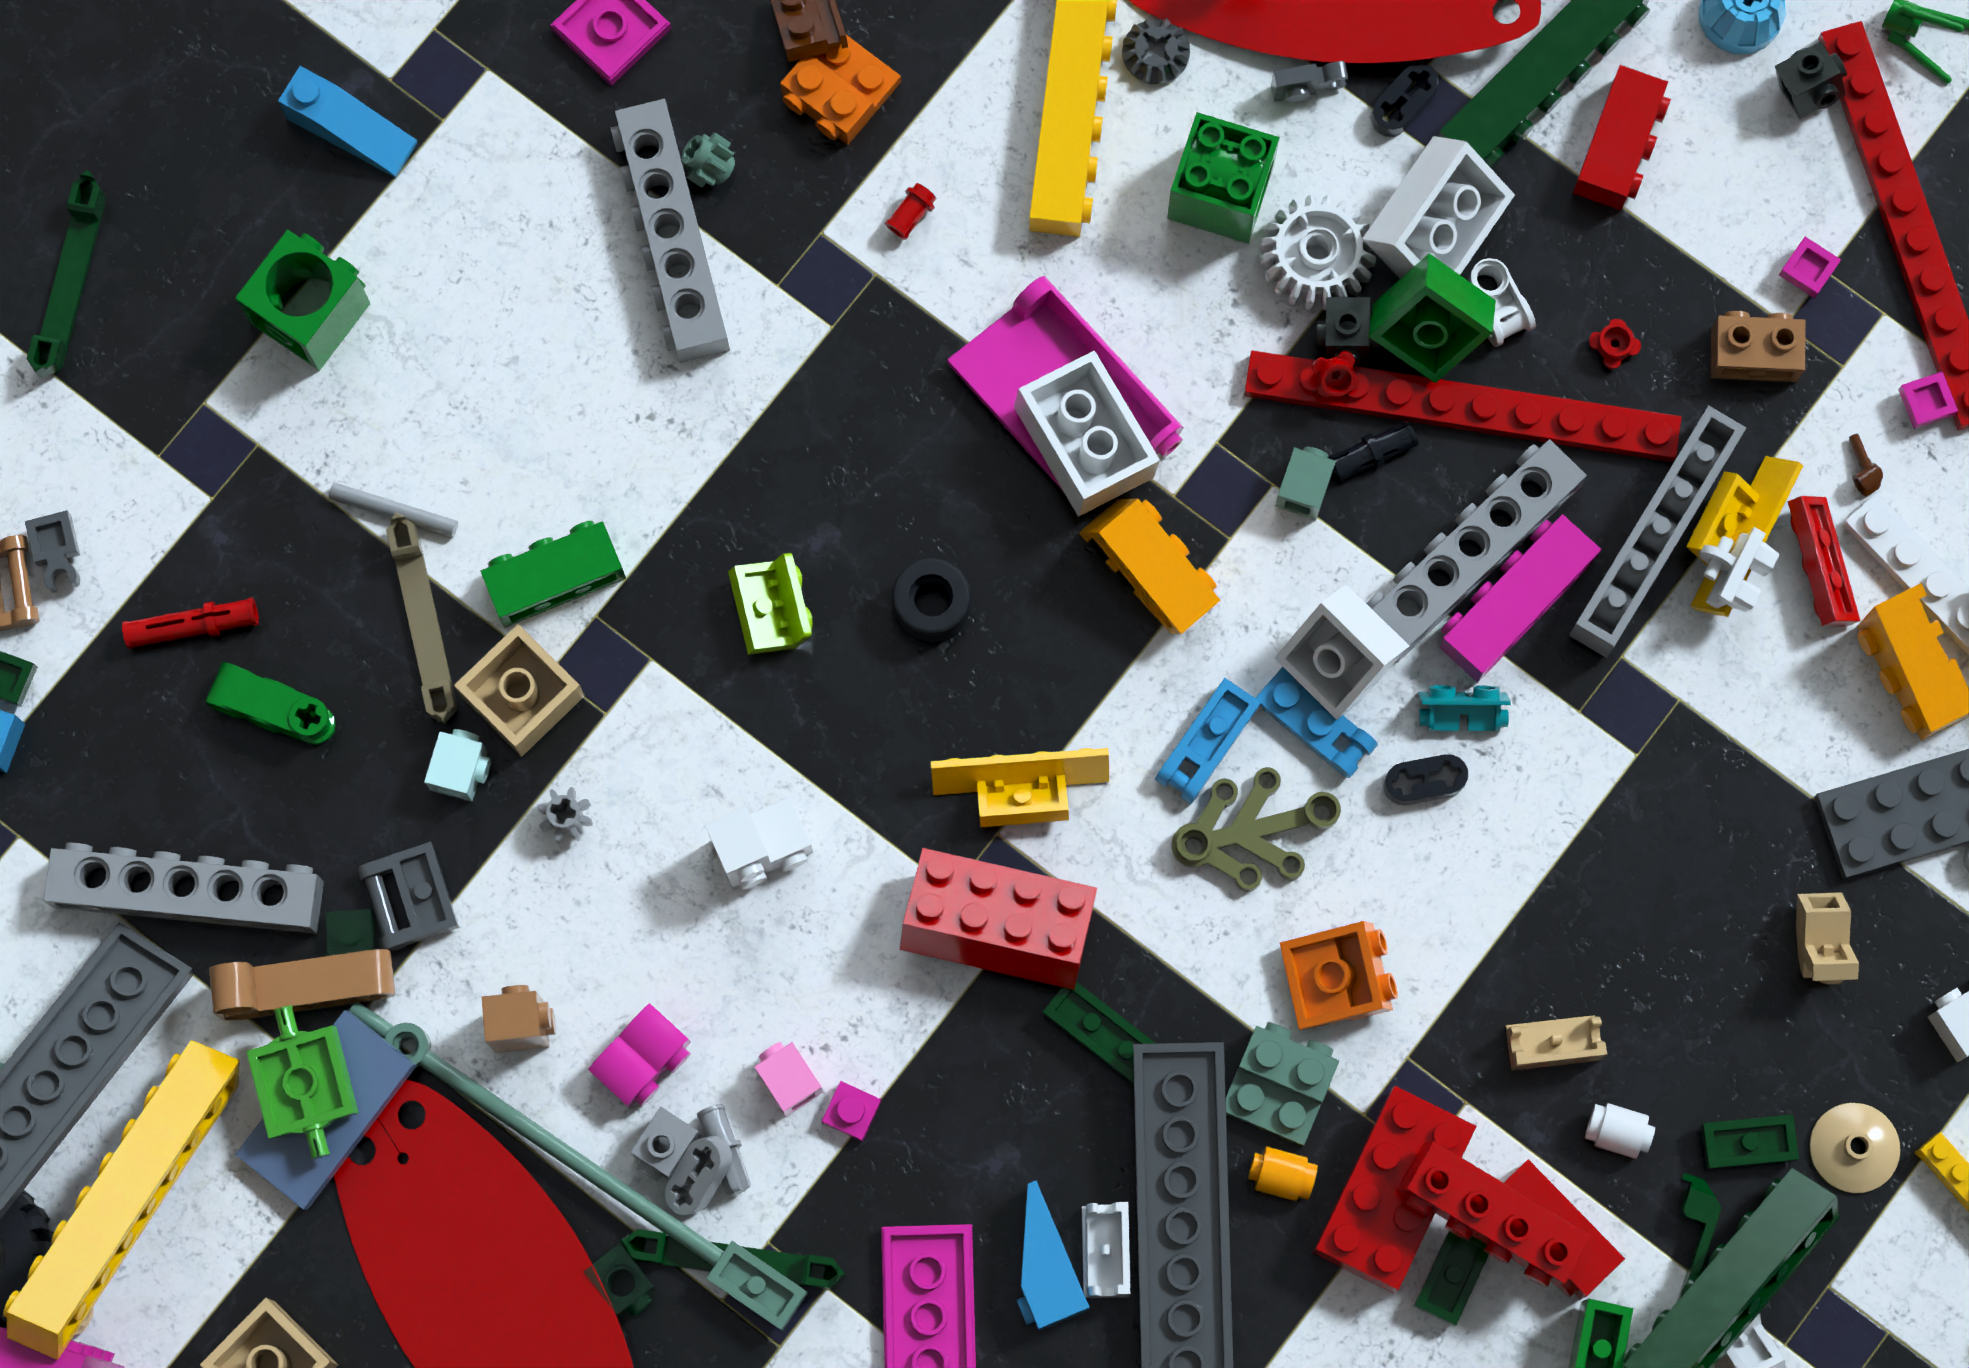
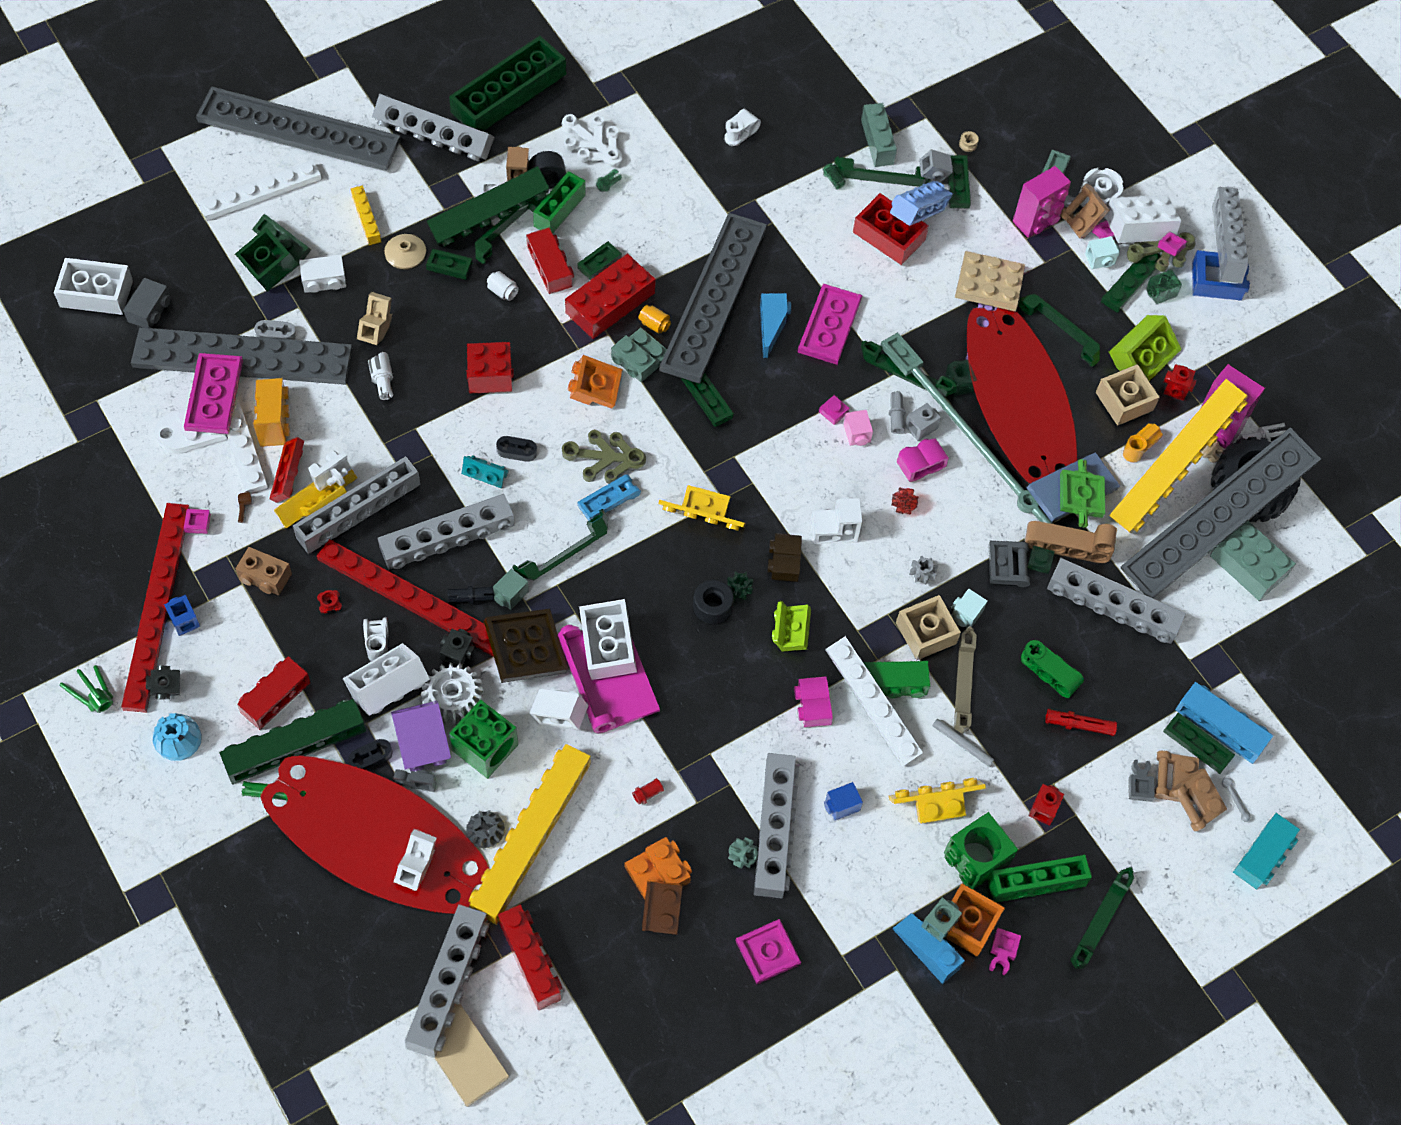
camera: 165 degrees left, 15 degrees down
medium nougat brick [481,985,556,1053] -> none
light grey beam [665,1136,732,1215] -> none
brick [899,848,1097,990] -> none
light orange wedge [1079,498,1221,634] -> none
white hinge [1082,1202,1130,1298] -> none
dark azure plate [1256,666,1378,778] -> none
white brick [1275,584,1409,720] -> none
red plate [1312,351,1360,398] -> none
green brick [1368,253,1496,383] -> none
red brick [1397,1141,1591,1288] -> none
dark pink brick [1439,514,1602,683] -> none
tan hinge [1505,1015,1607,1071] -> none
dark pink plate [1779,236,1841,299] -> none
none -> blue brick [164,595,200,636]
none -> white arm [368,352,393,400]
none -> medium lavender brick [391,701,451,772]
none -> red brick [466,342,514,393]
none -> dark brown plate [484,609,568,683]
none -> dark green piece [512,509,608,581]
none -> white brick [530,688,589,730]
none -> clear green gear [727,571,753,600]
none -> dark brown brick [767,533,802,582]
none -> dark pink brick [794,676,833,728]
none -> blue brick [824,782,863,820]
none -> white plate [826,636,923,766]
none -> yellow bracket [888,778,986,823]
none -> clear red gear [891,487,919,515]
none -> sand green brick [921,898,962,942]
none -> orange brick [940,883,1004,957]
none -> green brick [988,855,1092,903]
none -> dark pink plate [990,928,1021,975]
none -> red brick [1028,784,1064,826]
none -> light orange piece [1123,423,1163,462]

